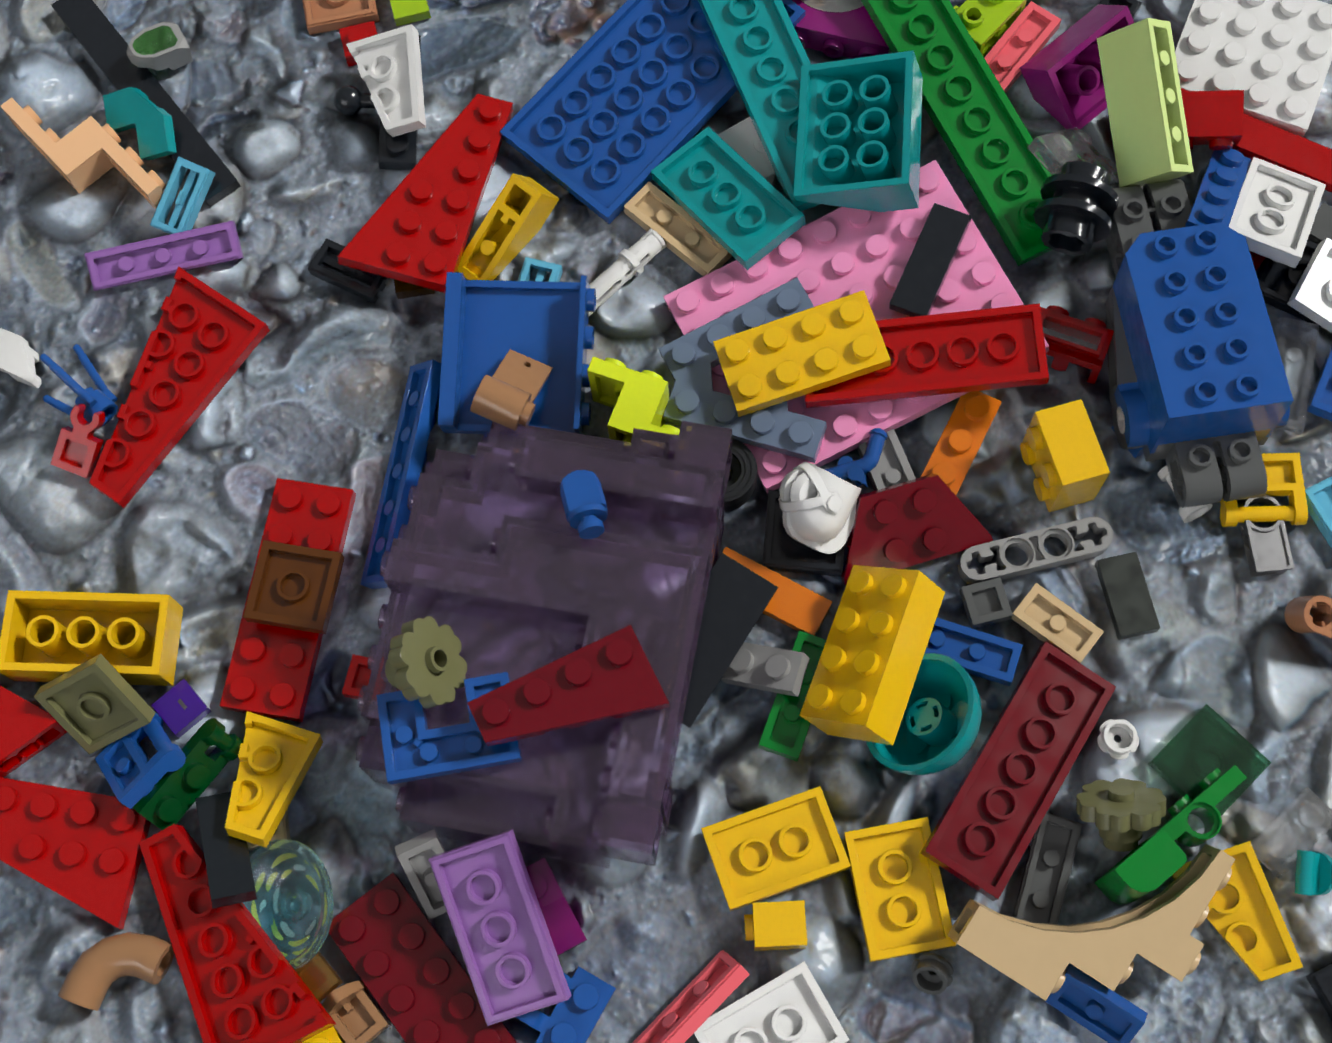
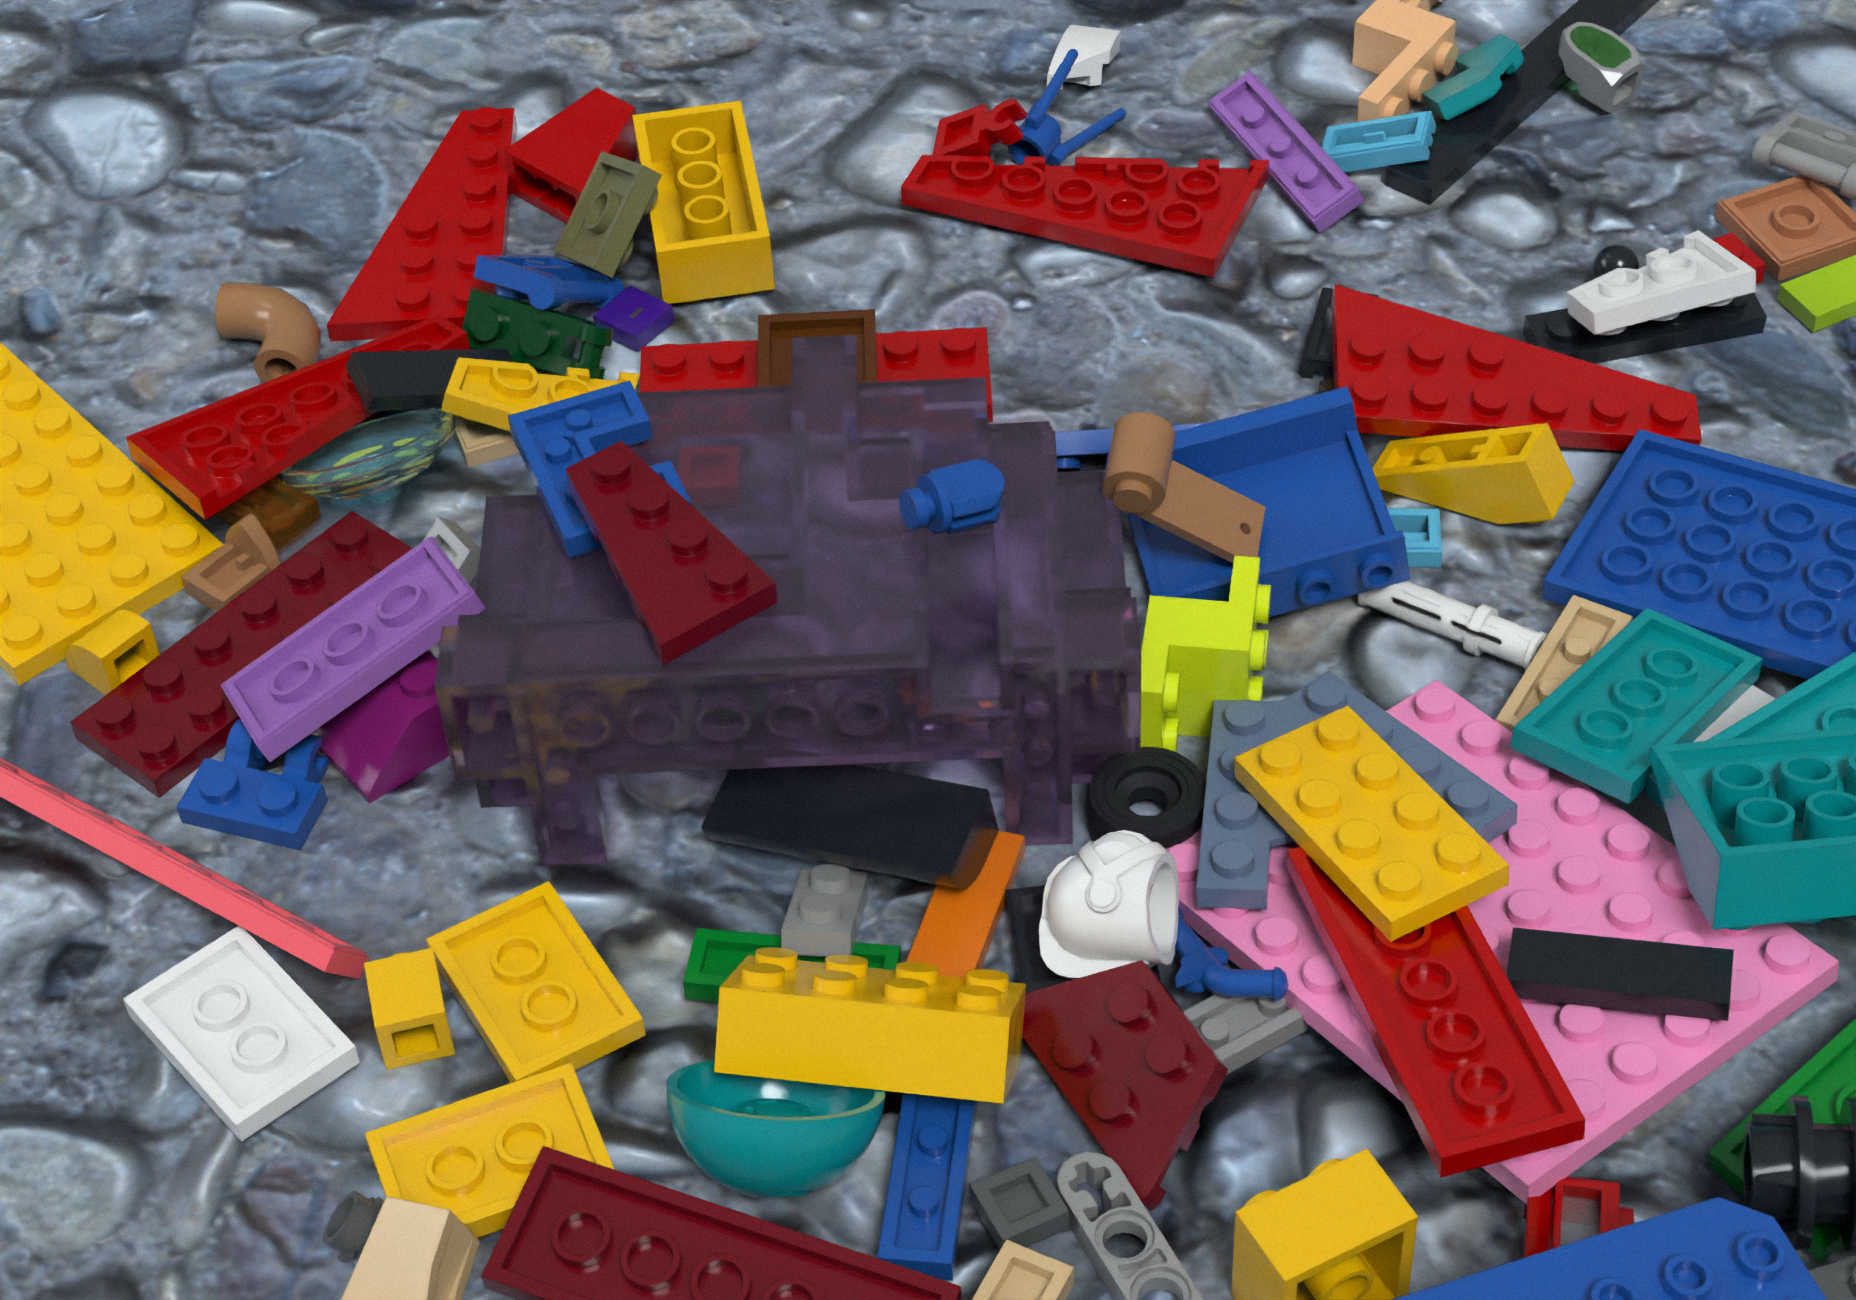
camera: 75 degrees right, 25 degrees down
olive plant [385,616,467,709] -> none
orange plate [921,391,1002,496] -> none

